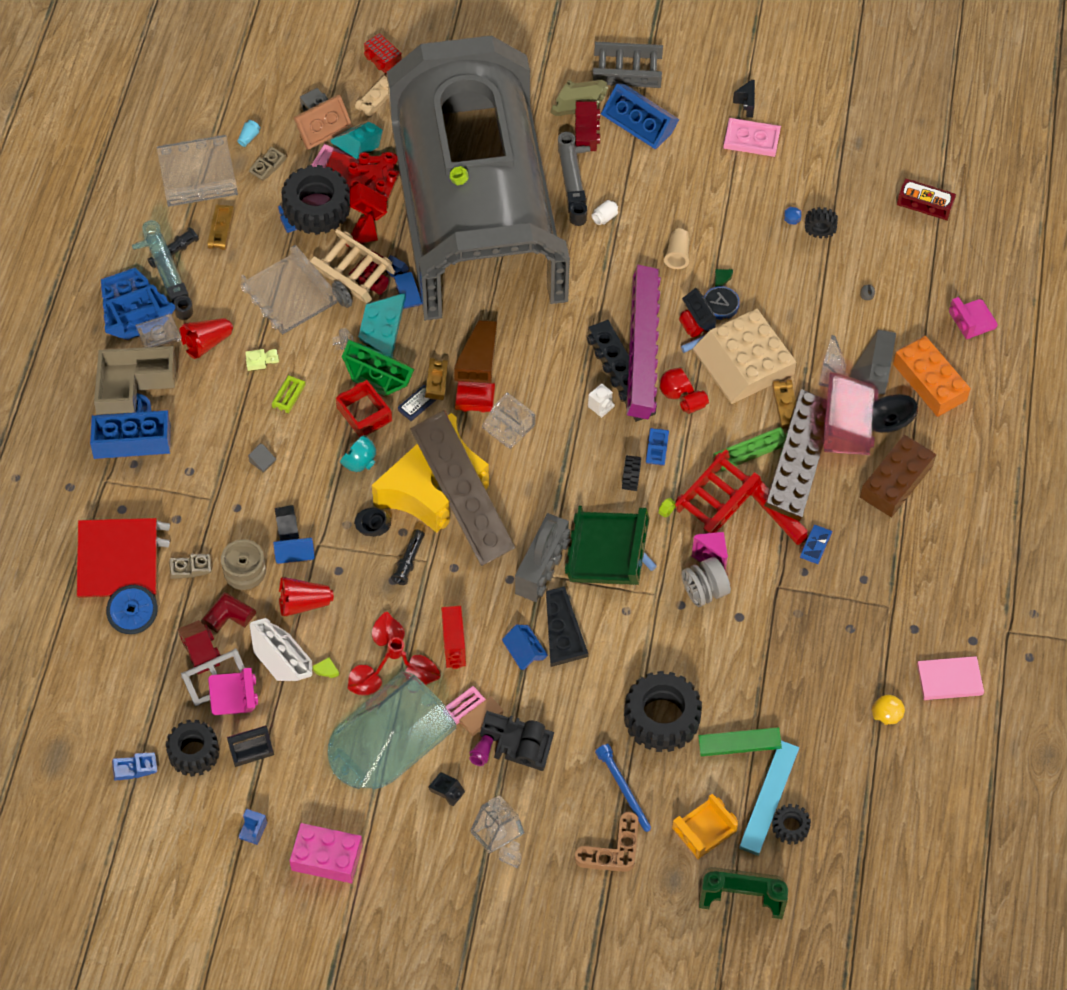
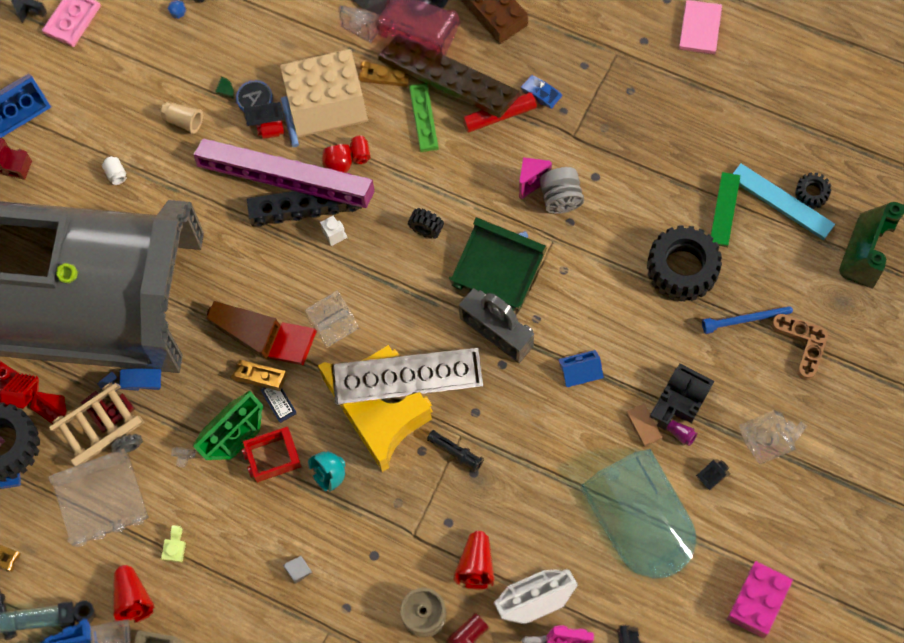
camera: 70 degrees left, 10 degrees up
lime tile [272,375,305,414] -> none
blue slope [273,538,315,564] -> none
black slope [274,505,299,541] -> none
lime tile [312,658,339,678] -> none
red plant [347,611,441,696] -> none
black hat [354,507,391,537] -> none
teal wing [358,294,406,357] -> none
red window [441,606,466,669] -> none
bright pink tile [442,686,486,726] -> none
black wing [546,586,589,667] -> none
dark grey piece [558,132,590,226] -> none
blue slope [646,428,669,466] -> none
lime tile [658,498,676,518] -> none
light orange panel [672,794,738,859] -> none
red fence [675,449,762,534] -> none
yellow hair [871,694,905,725] -> none

